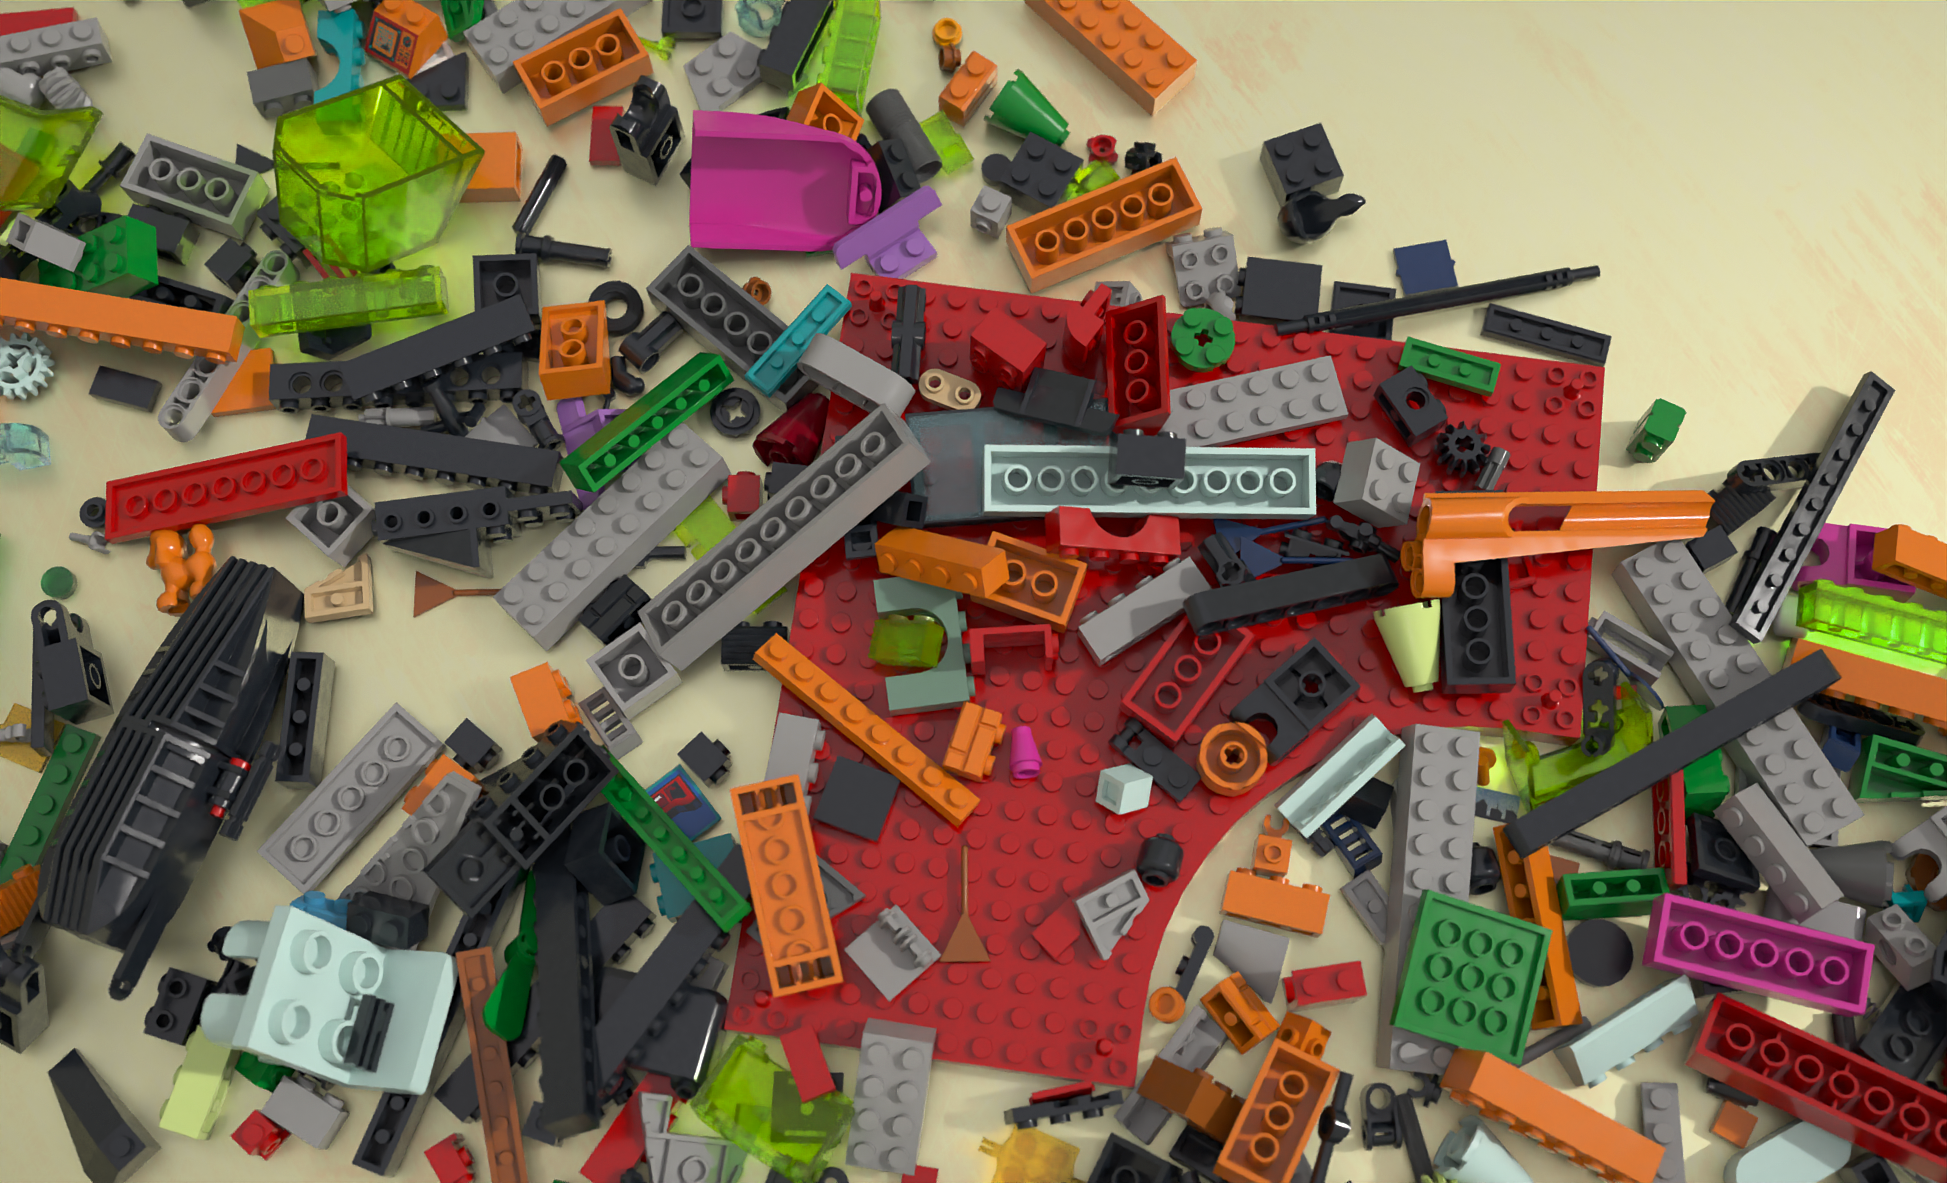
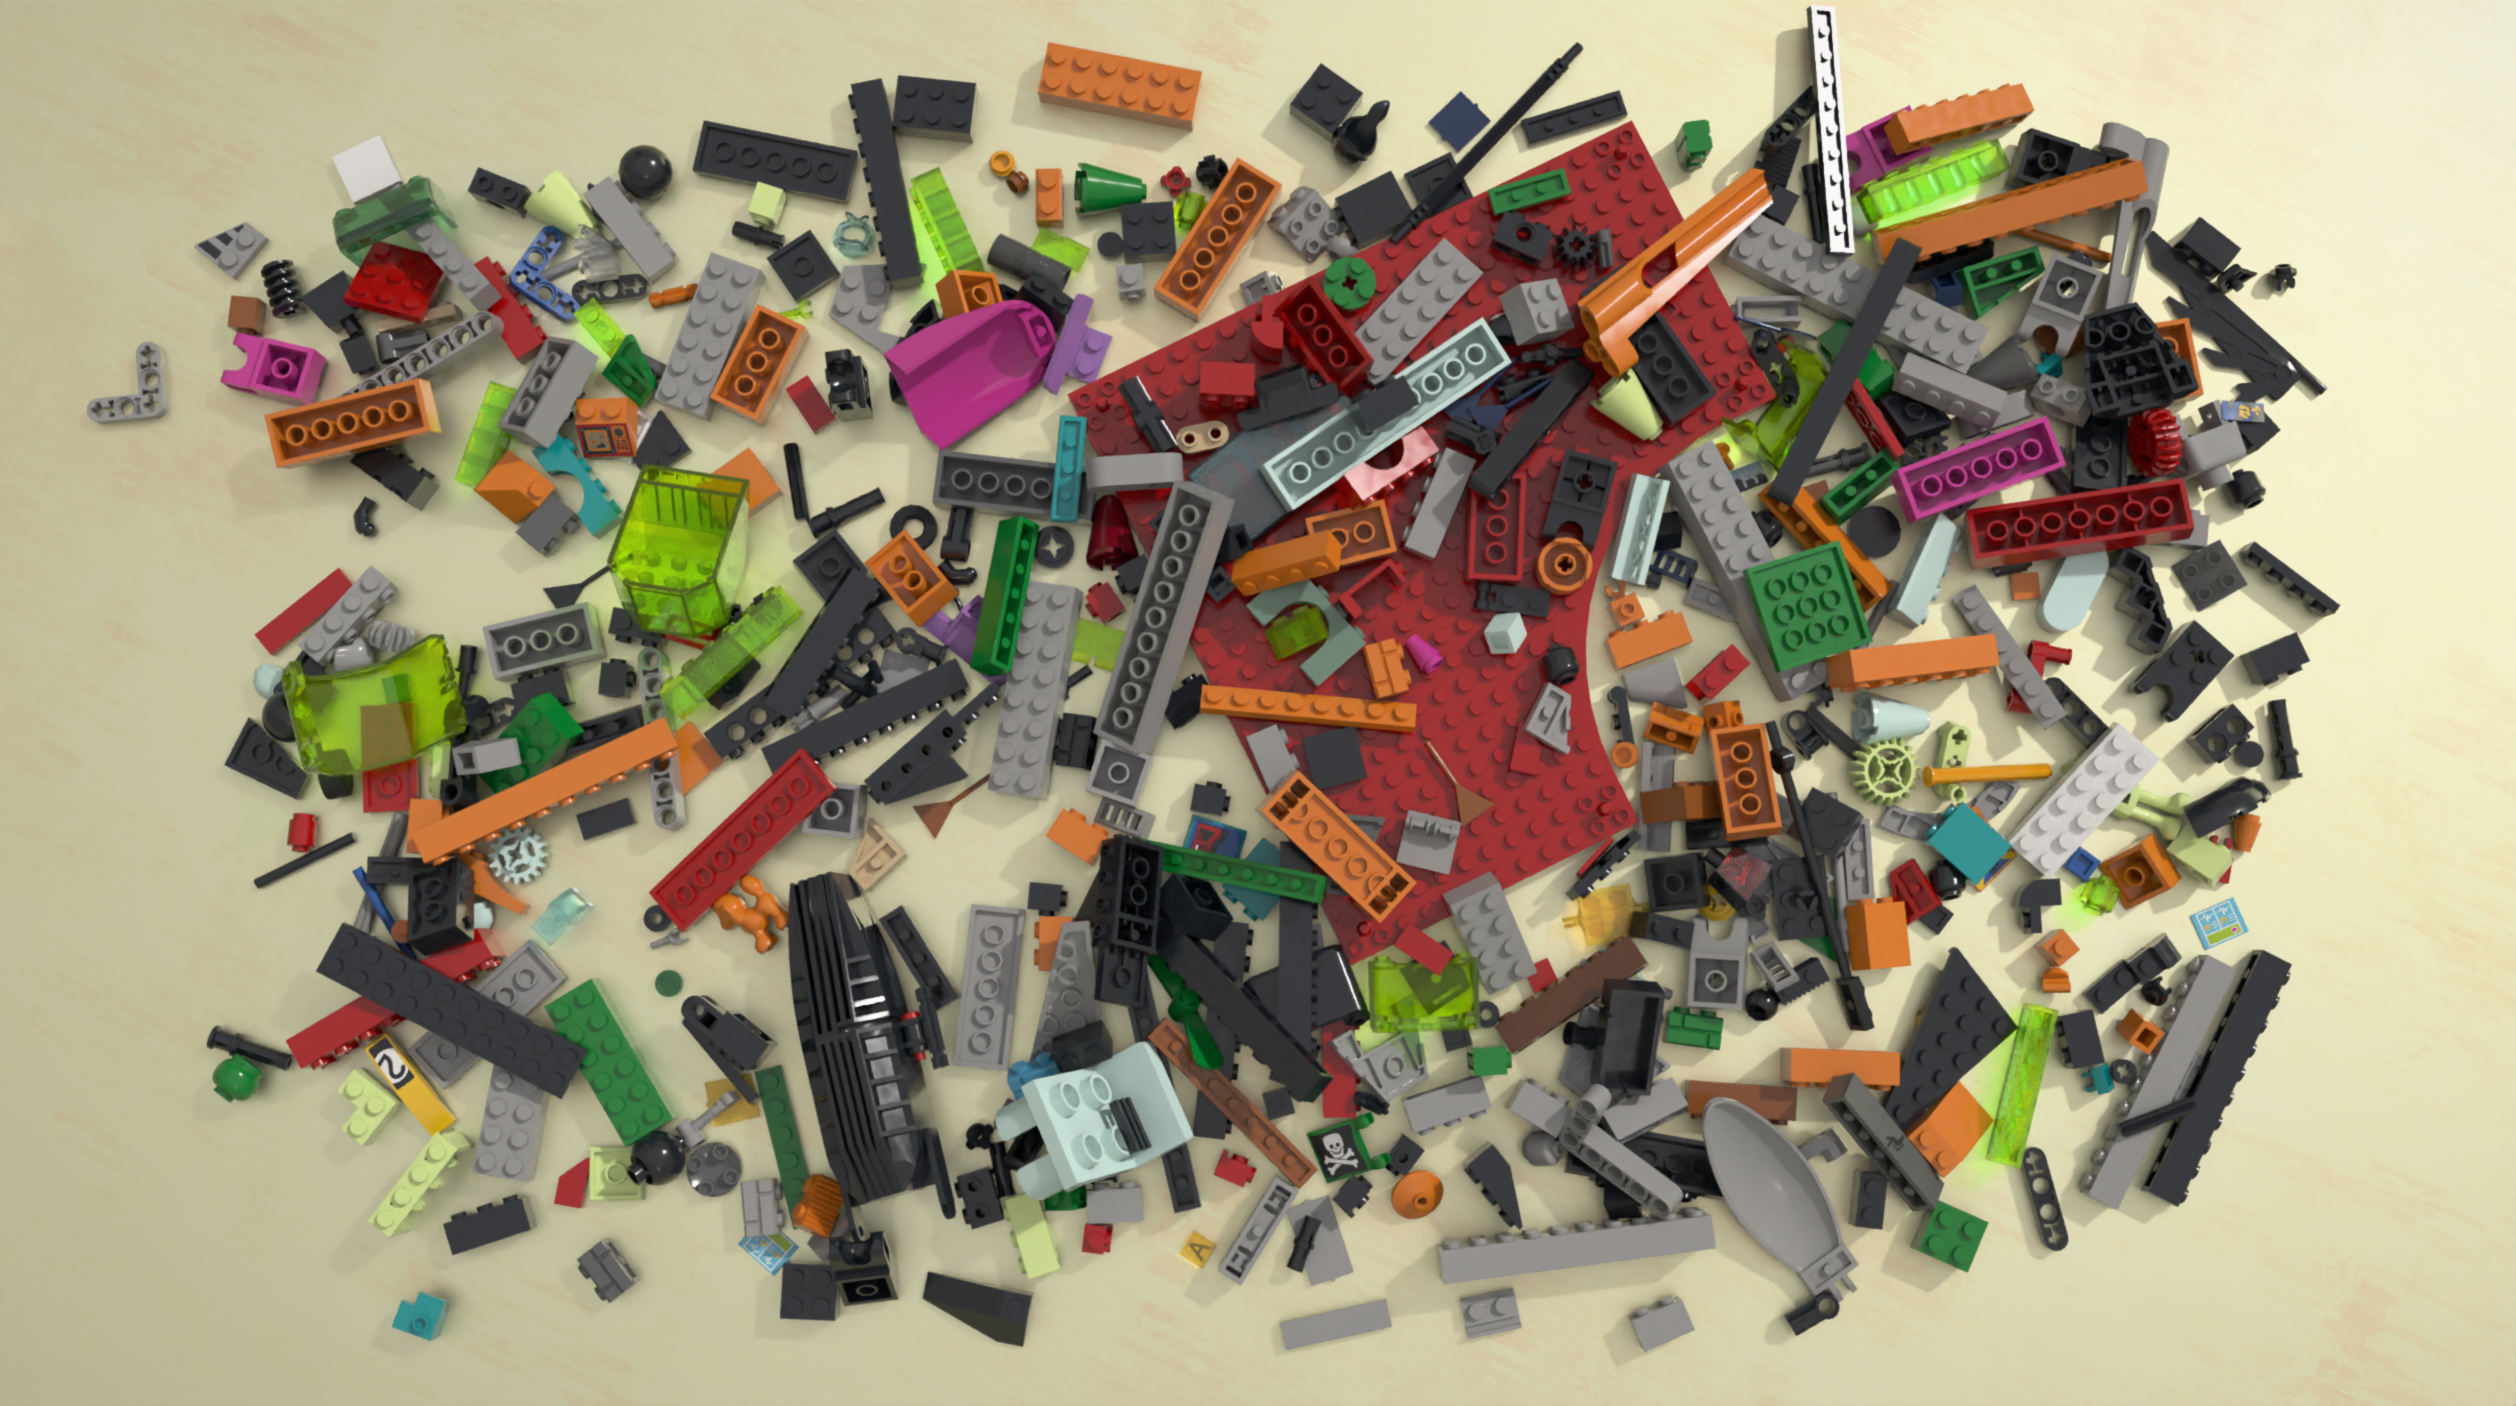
camera: 40 degrees left, 10 degrees up
dark orange plate [742,277,771,305] -> none

